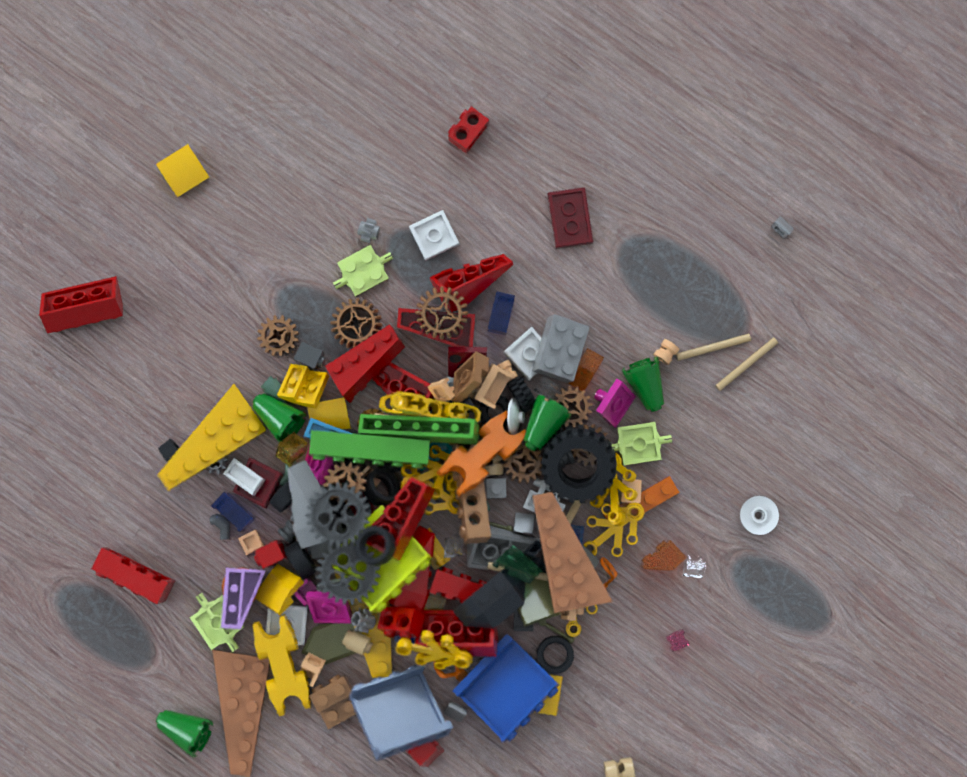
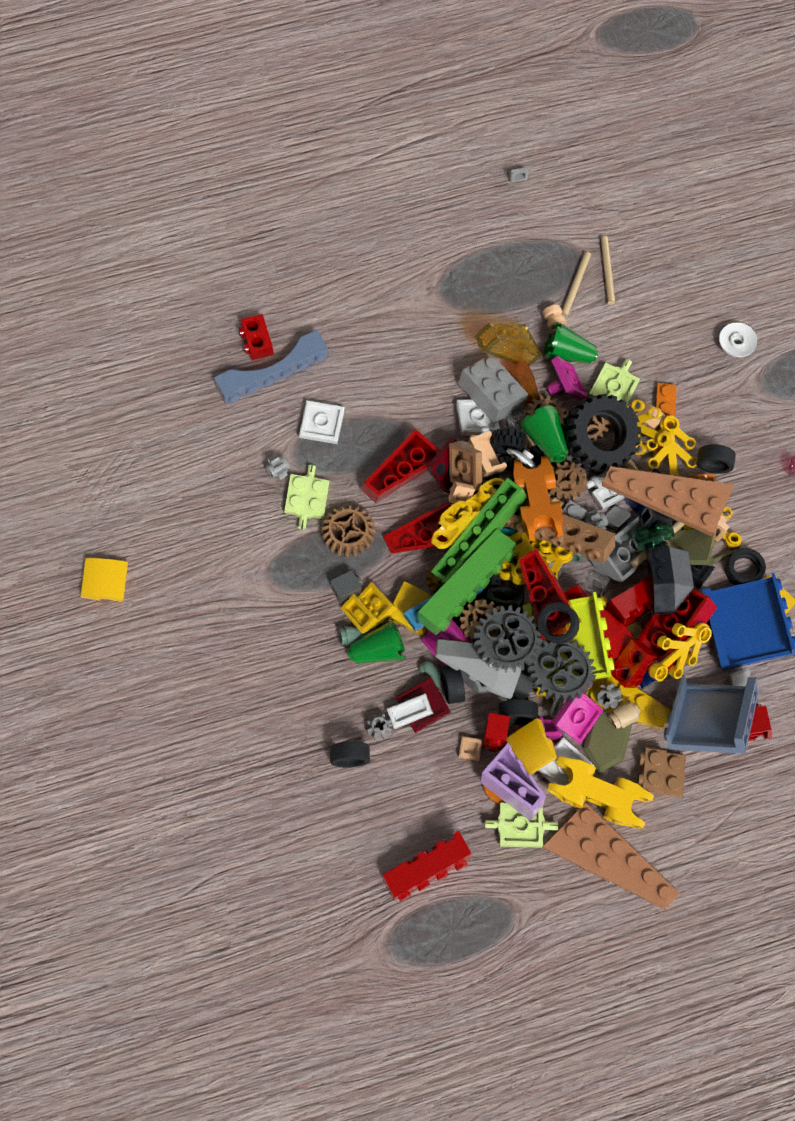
camera: 50 degrees left, 15 degrees down
red slope [39,276,123,334] -> none
green cone [156,710,213,757] -> none
yellow wing [158,384,266,492] -> none
dark grey arm [209,514,230,540] -> none
clear blue panel [211,492,256,532] -> none
medium nougat gear [257,315,299,357] -> none
clear yellow brick [276,432,308,467] -> none
dark grey wheel [277,520,296,544] -> none
light nougat panel [300,652,326,687] -> none
red wedge [325,324,405,403] -> none
medium nougat gear [415,286,468,339] -> none
red wedge [429,254,514,312] -> none
orange piece [434,661,468,681] -> none
clear blue panel [487,291,515,336] -> none
dark red tile [547,187,594,249] -> none
clear orange slope [640,540,686,571] -> none
clear tile [683,555,706,578] -> none
none -> sand blue arch [214,330,328,404]
none -> clear yellow wedge [474,322,542,368]
none -> light grey gear [583,510,608,530]
none -> black tyre [696,444,736,474]

